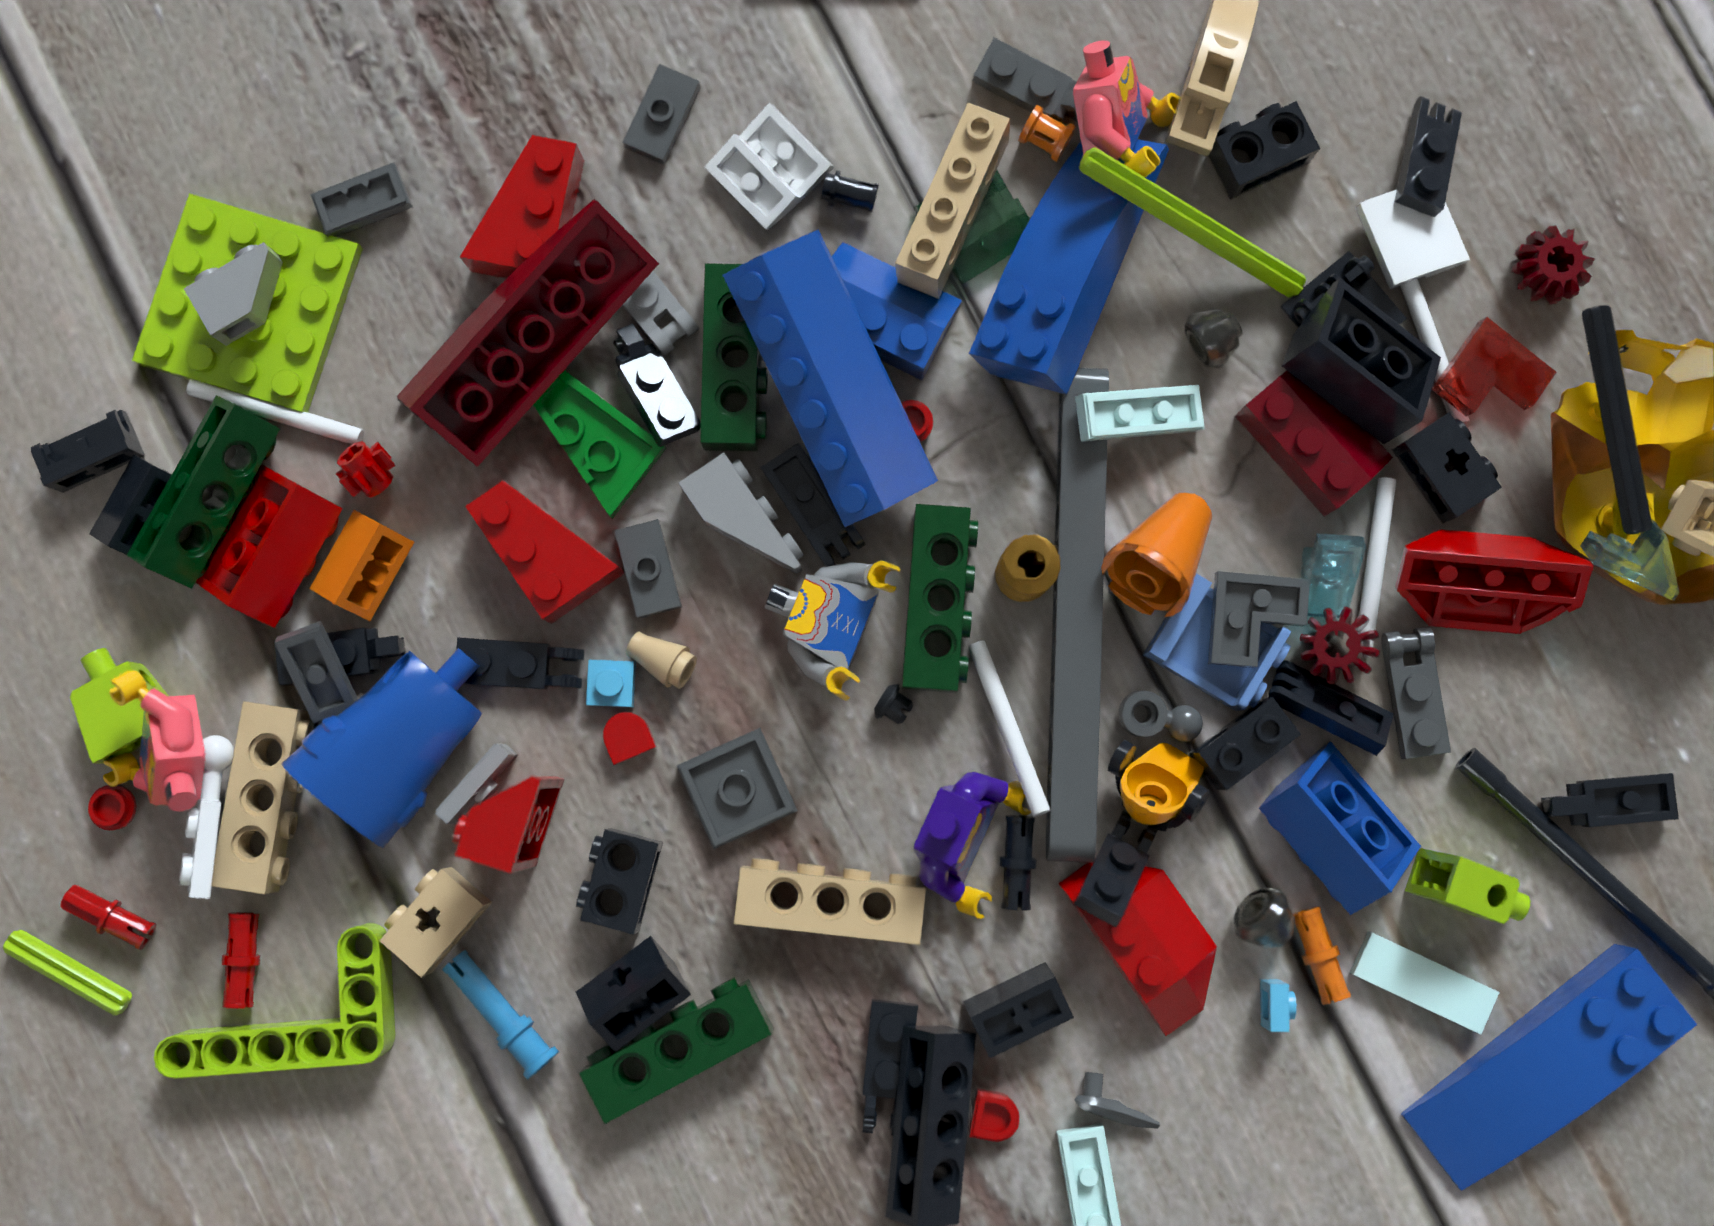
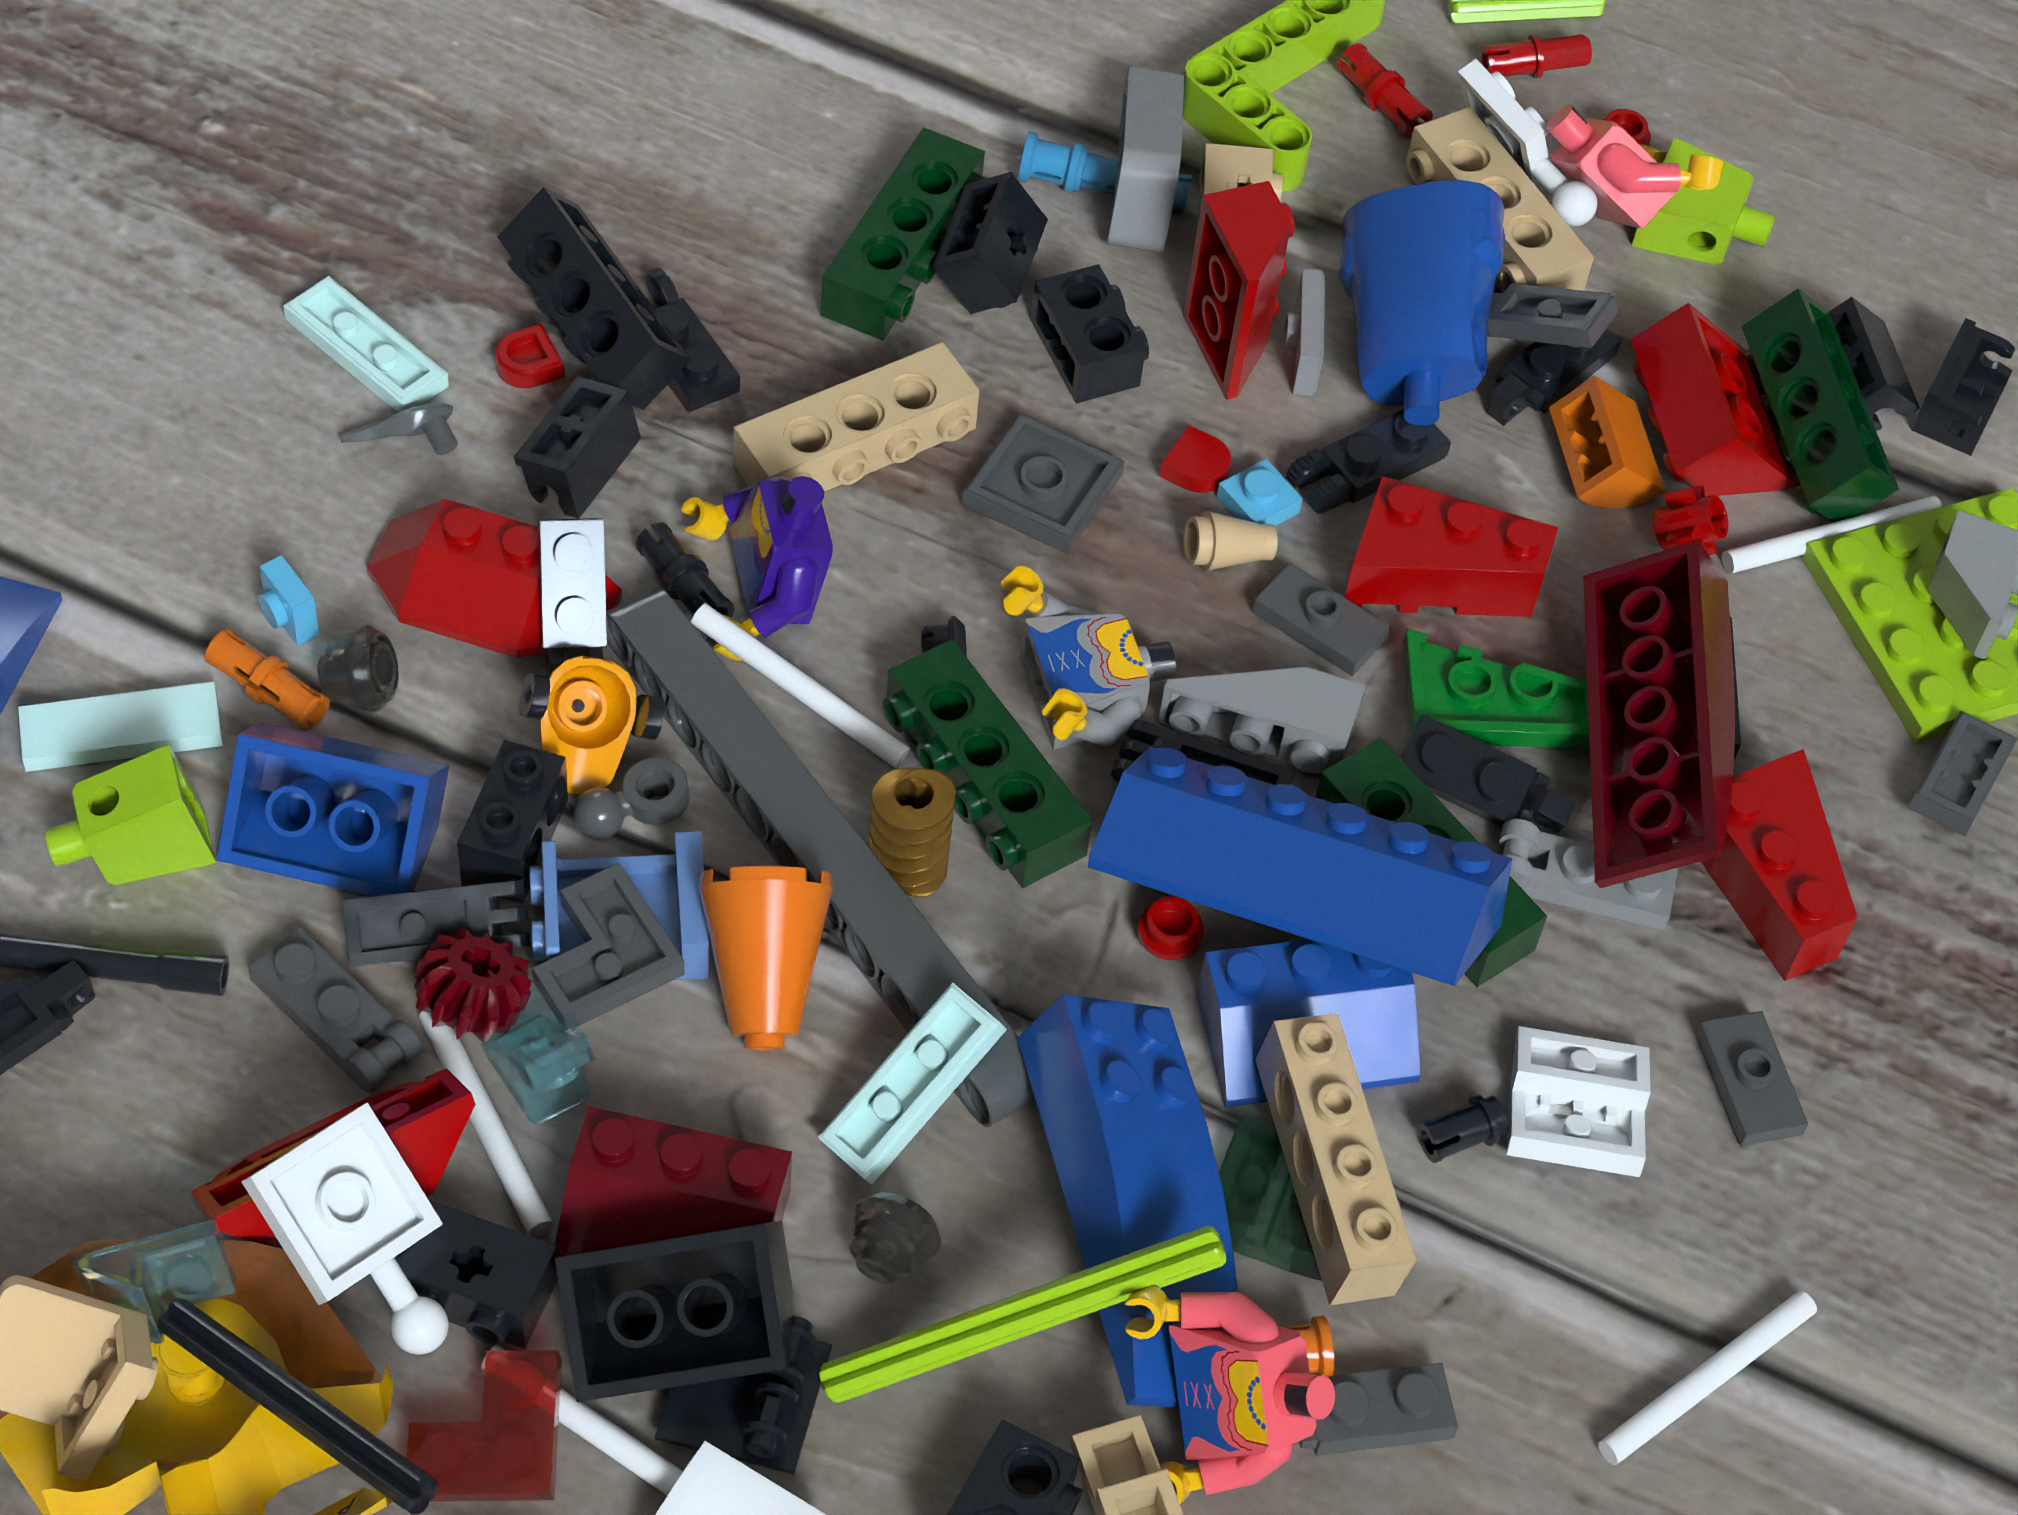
camera: 135 degrees right, 30 degrees down
none -> white plate [242,1102,449,1355]
none -> light grey beam [1106,65,1184,253]

